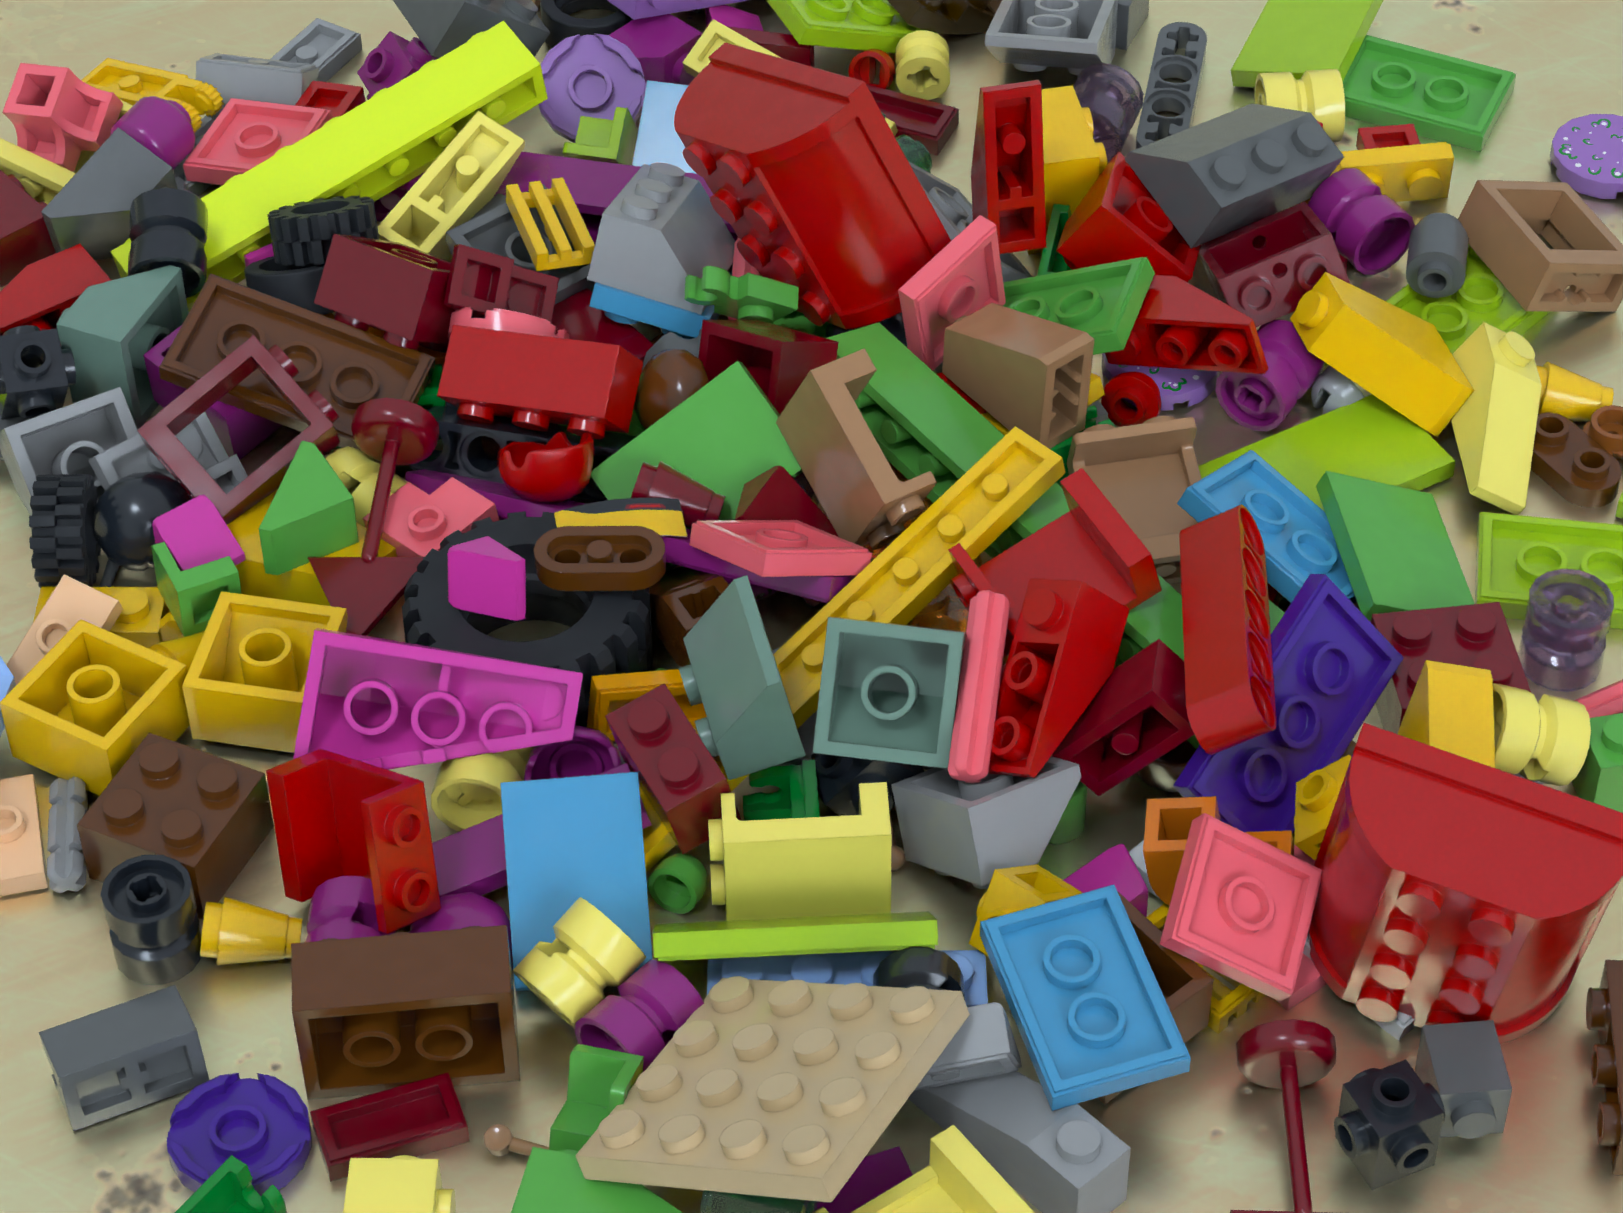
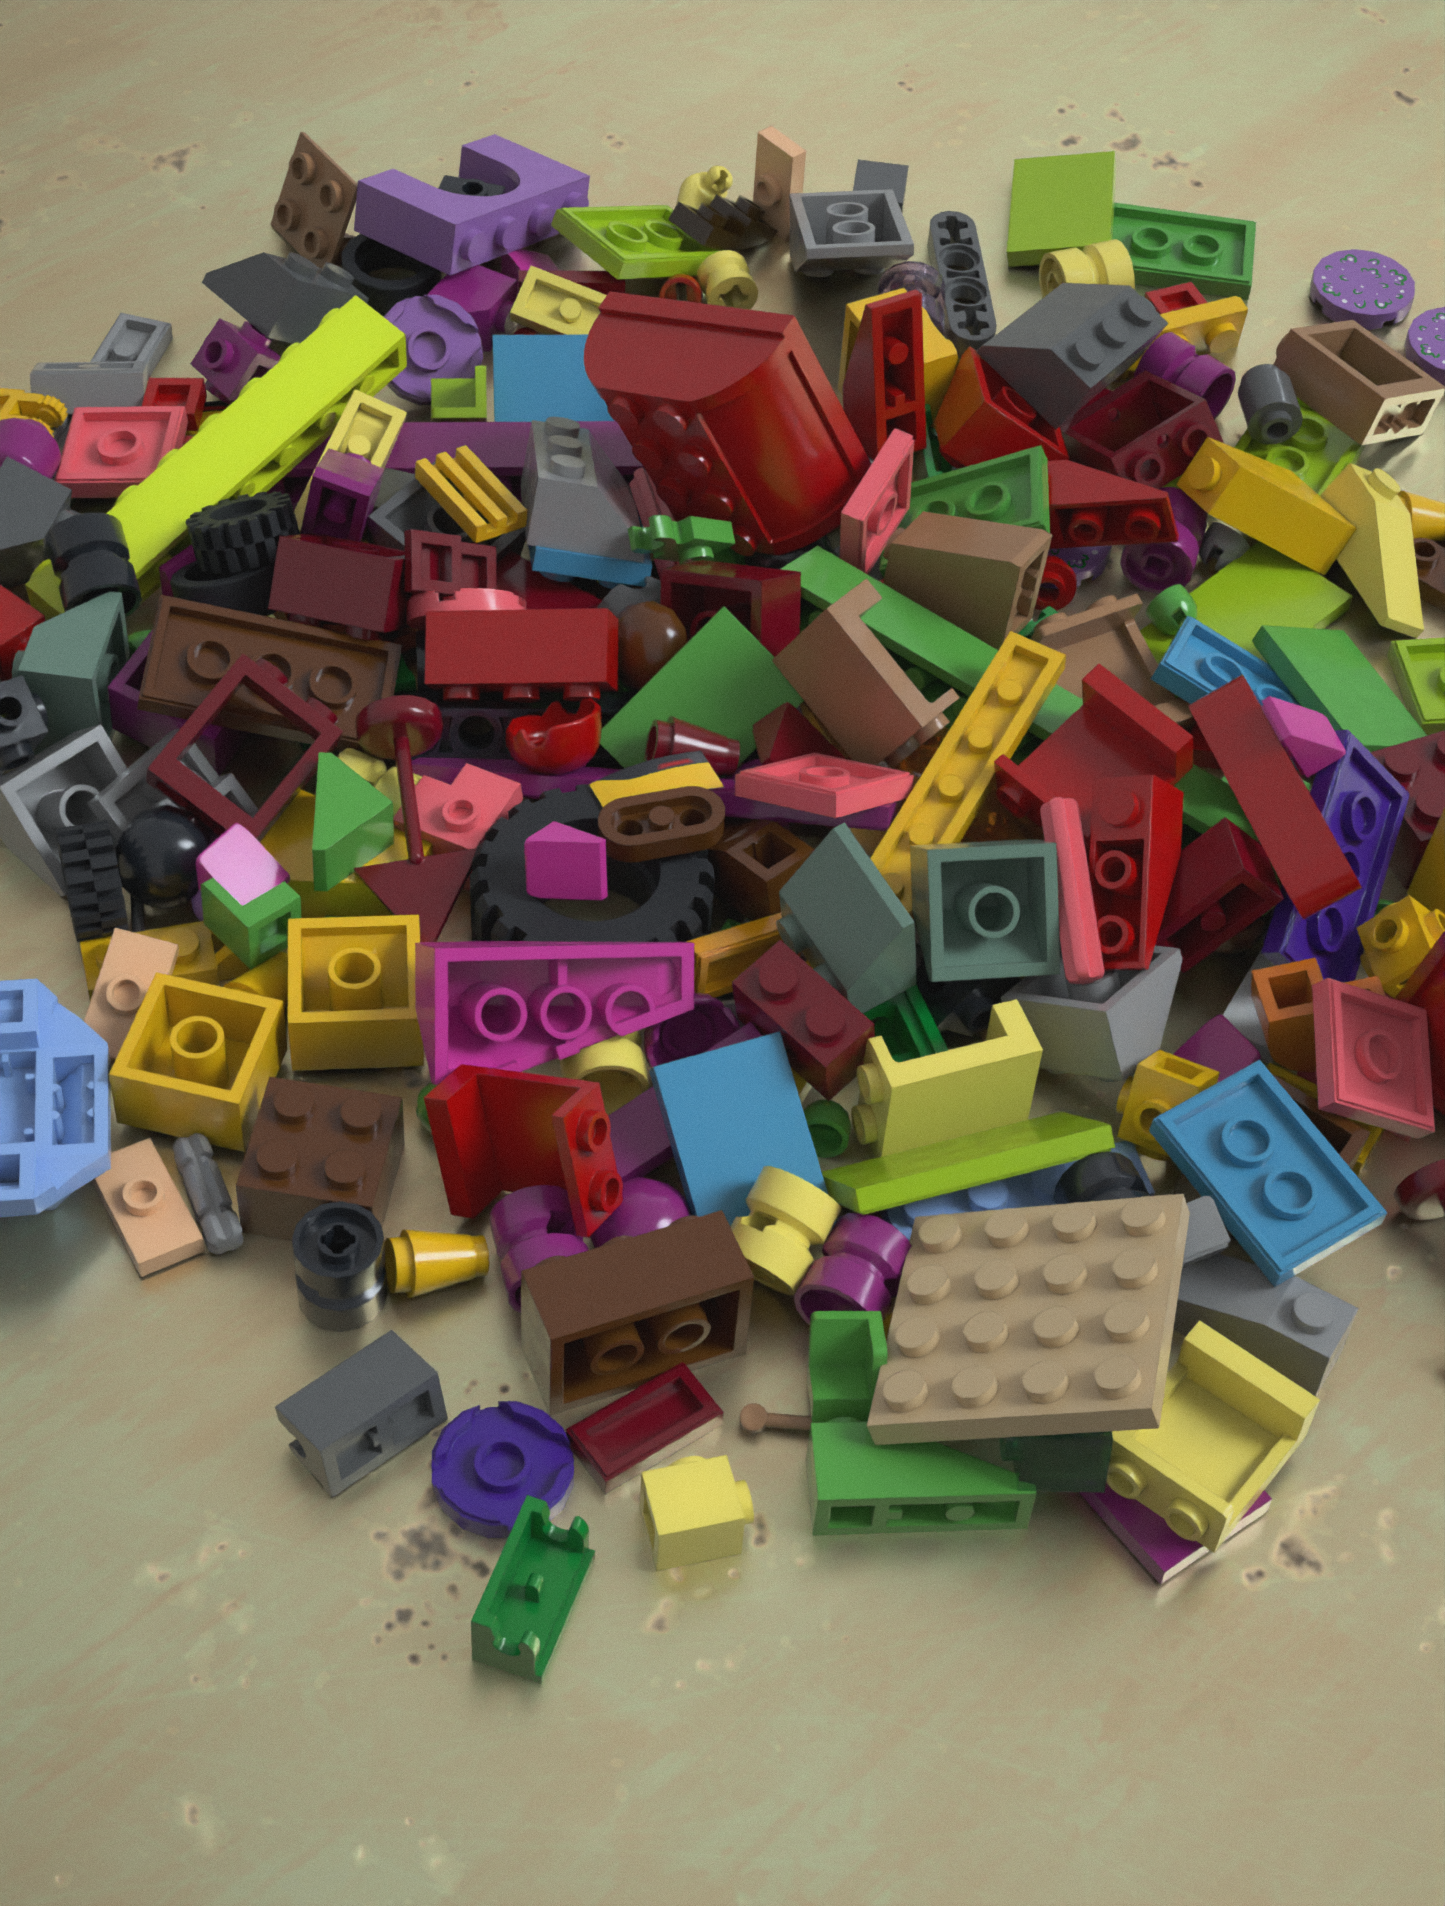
camera: 20 degrees left, 5 degrees up
none -> magenta slope [300,448,385,542]
none -> bright green hinge [1145,584,1197,635]
none -> dark pink slope [1261,696,1346,778]

